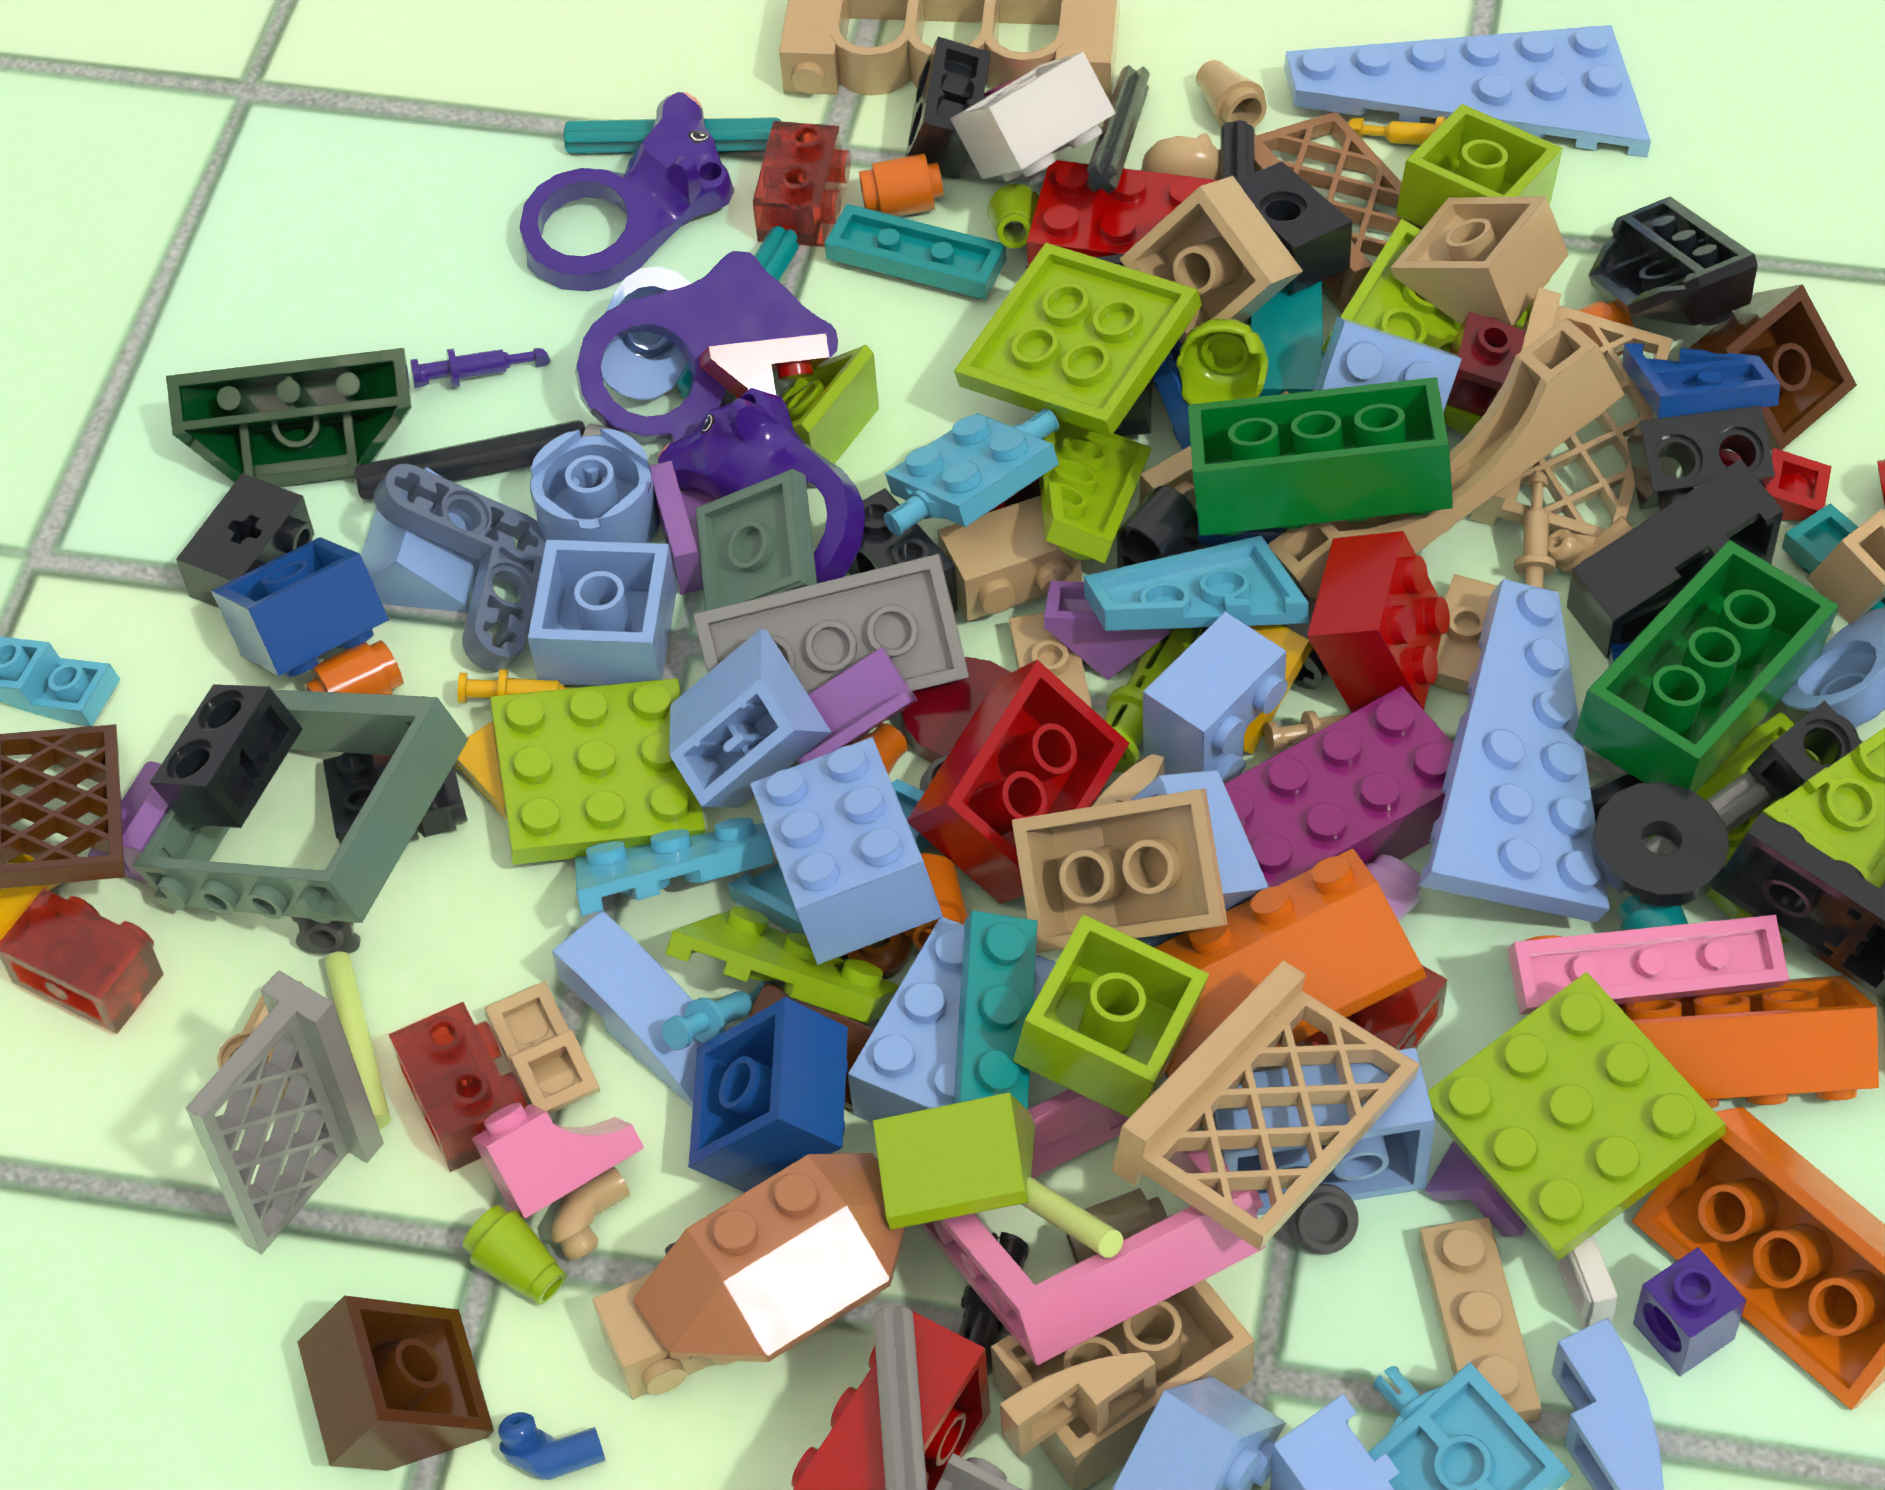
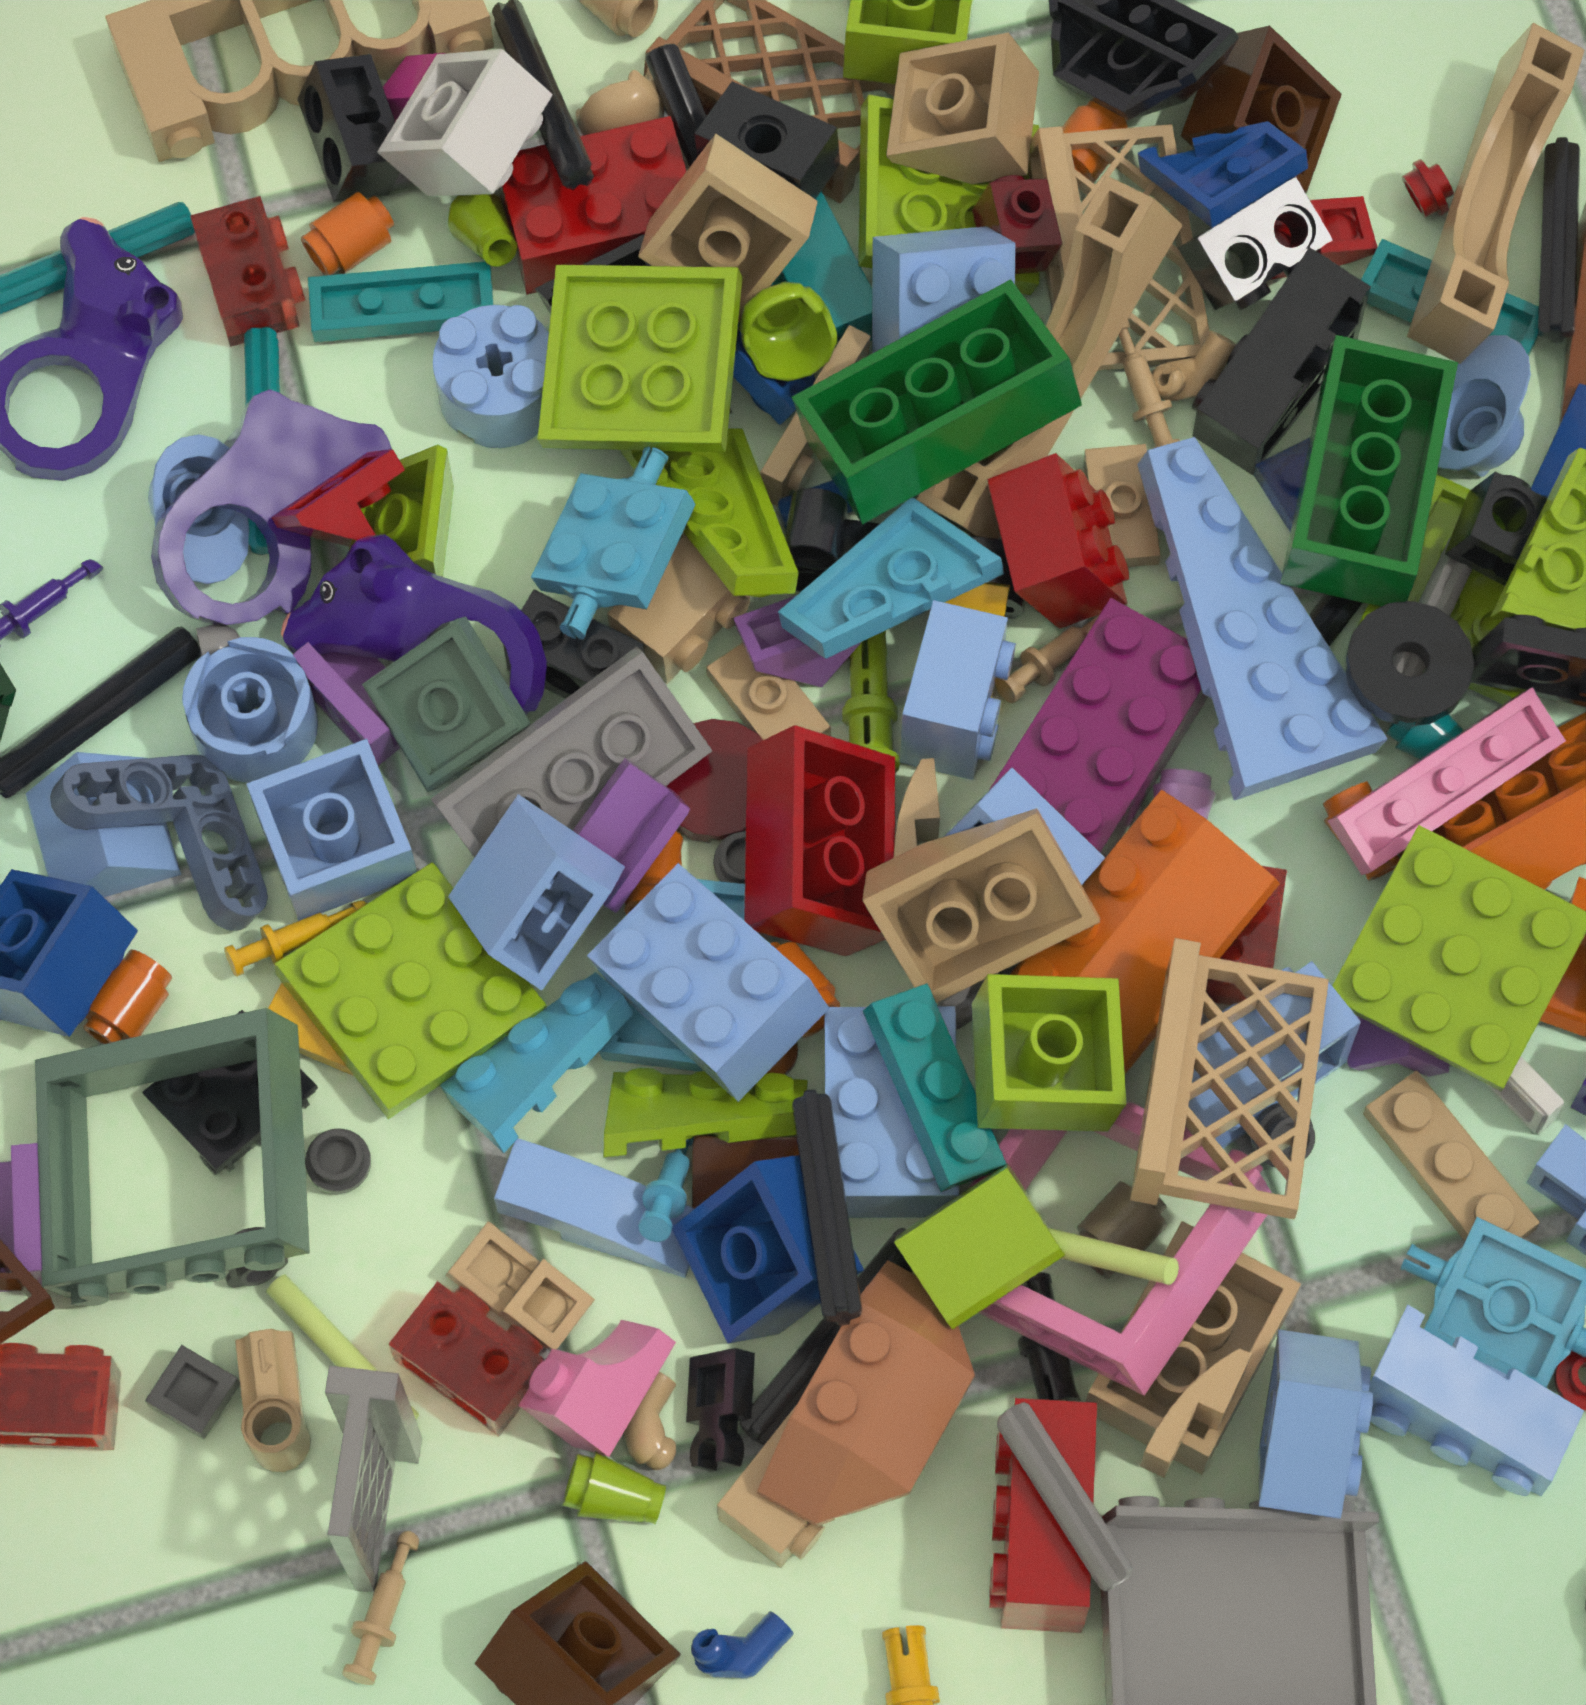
camera: 30 degrees left, 15 degrees up
black brick [150,684,303,828] -> none
none -> dark grey plate [145,1344,240,1440]
none -> dark grey plate [305,1128,371,1194]
none -> tan piece [342,1531,419,1685]
none -> light blue brick [433,305,549,448]
none -> black plate [686,1348,755,1472]
none -> black axle [792,1089,862,1326]

